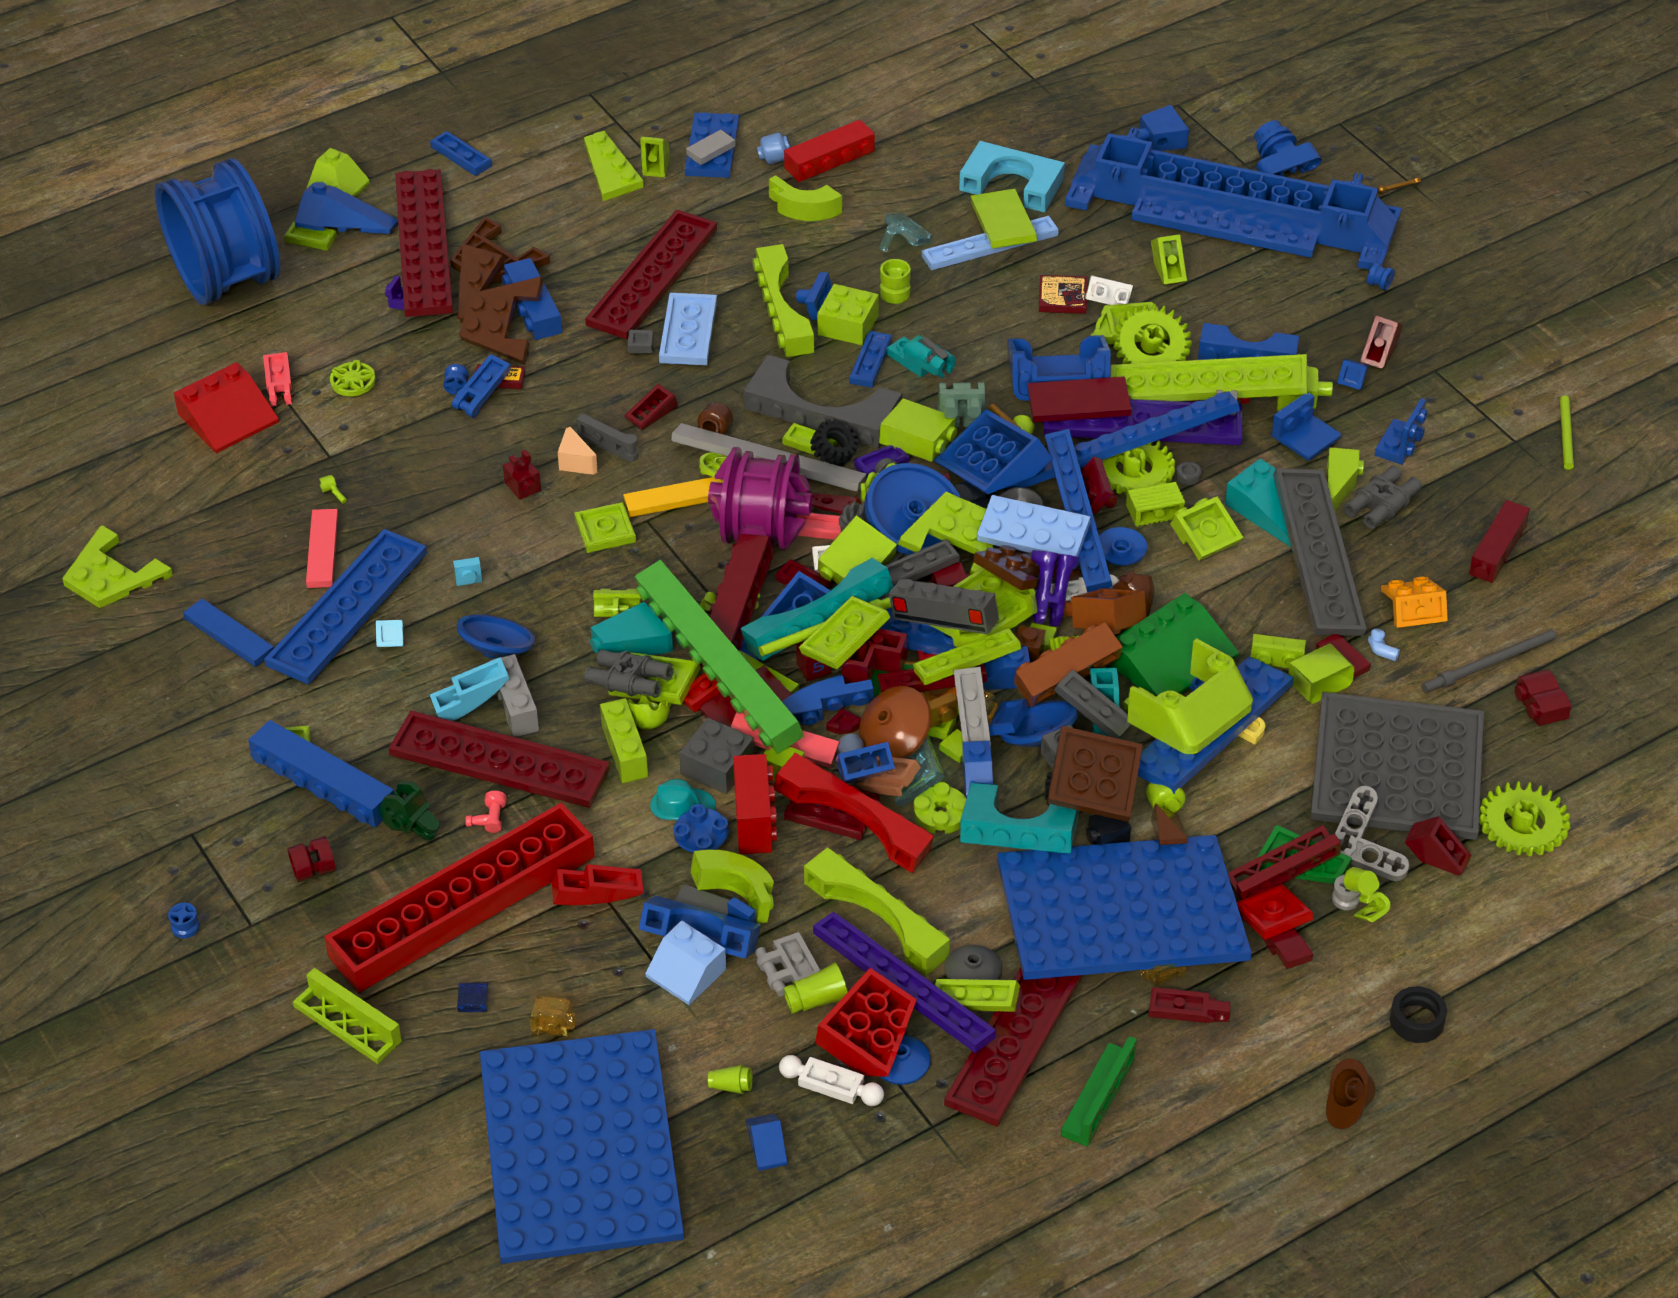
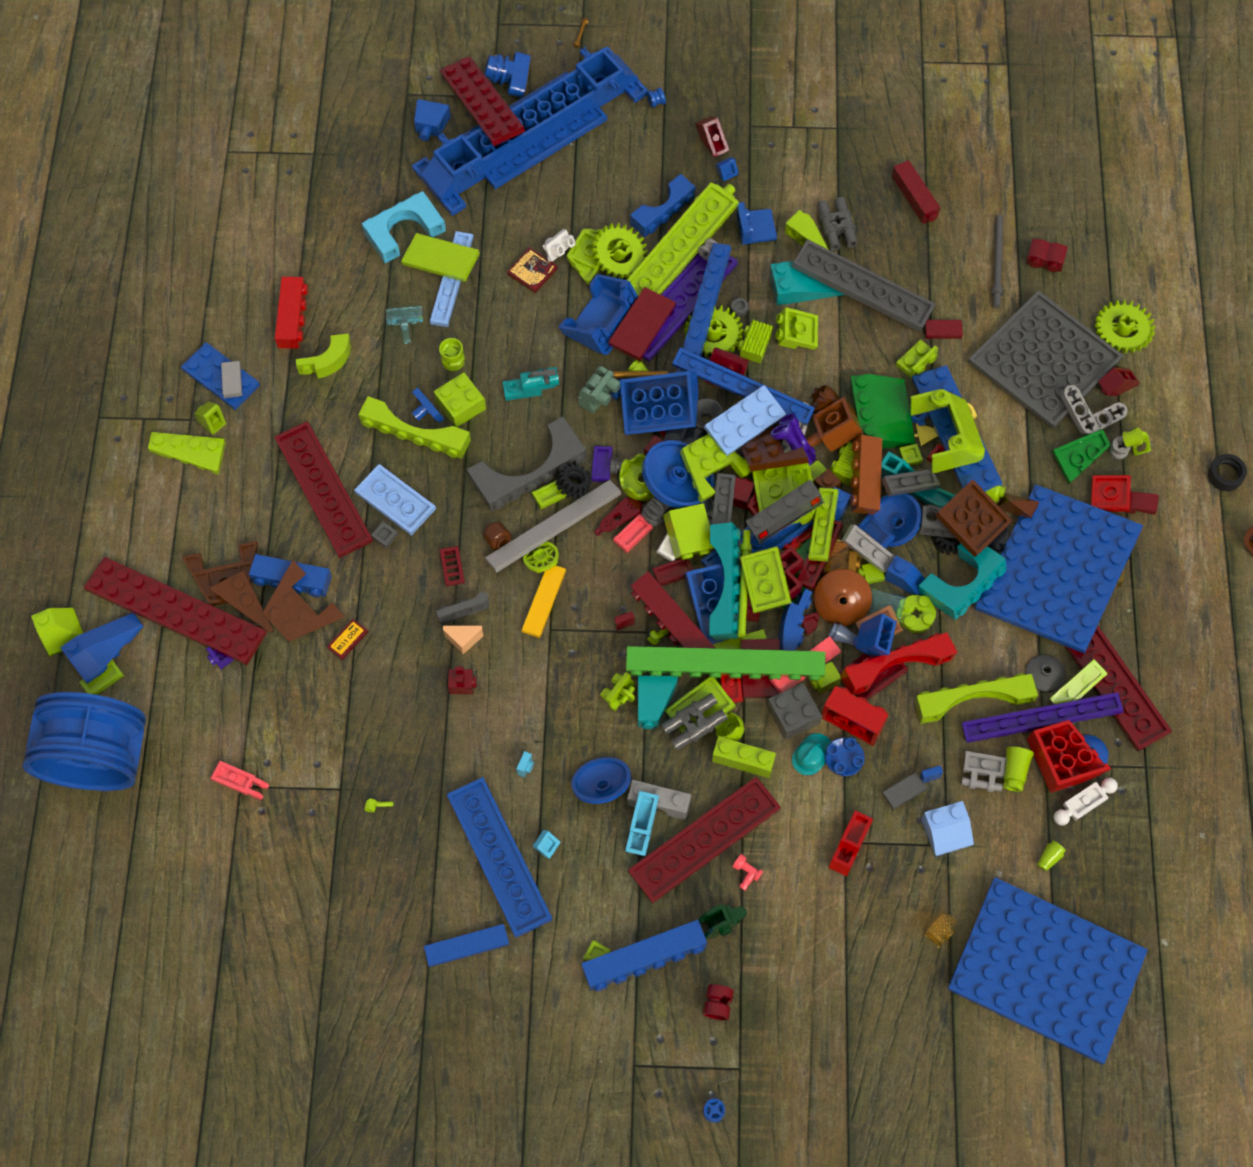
camera: 55 degrees left, 20 degrees up
lime wing [62,525,173,608] -> none
red slope [174,362,279,453] -> none
lime fence [293,968,402,1064] -> none
coral tile [306,509,338,588] -> none
red brick [324,802,595,993] -> none
lime wheel [330,360,376,396] -> none
blue tile [430,131,492,176] -> none
blue wheel [443,364,469,395] -> none
blue plate [452,354,511,418] -> none
clear blue tile [457,982,489,1012] -> none
lime tile [574,502,636,553] -> none
blue arch [639,896,761,959] -> none
lime arch [690,850,774,923] -> none
magenta wheel [708,447,813,551] -> none
blue slope [745,1114,787,1171] -> none
medium blue head [757,132,791,165] -> none
blue tile [849,331,892,388] -> none
lime brick [879,398,957,462] -> none
green fence [1061,1036,1137,1147] -> none
blue dish [1099,527,1147,565] -> none
dark red hinge [1149,987,1231,1023] -> none
lime slope [1151,234,1187,285] -> none
dark red fence [1228,825,1341,901] -> none
lime piece [1288,643,1354,704] -> none
light blue arm [1368,629,1400,662] -> none
blue bracket [1375,398,1428,465] -> none
light orange bracket [1381,577,1448,628] -> none
lime bar [1560,395,1574,470] -> none
none -> dark red plate [440,56,525,146]
none -> dark red tile [614,611,635,631]

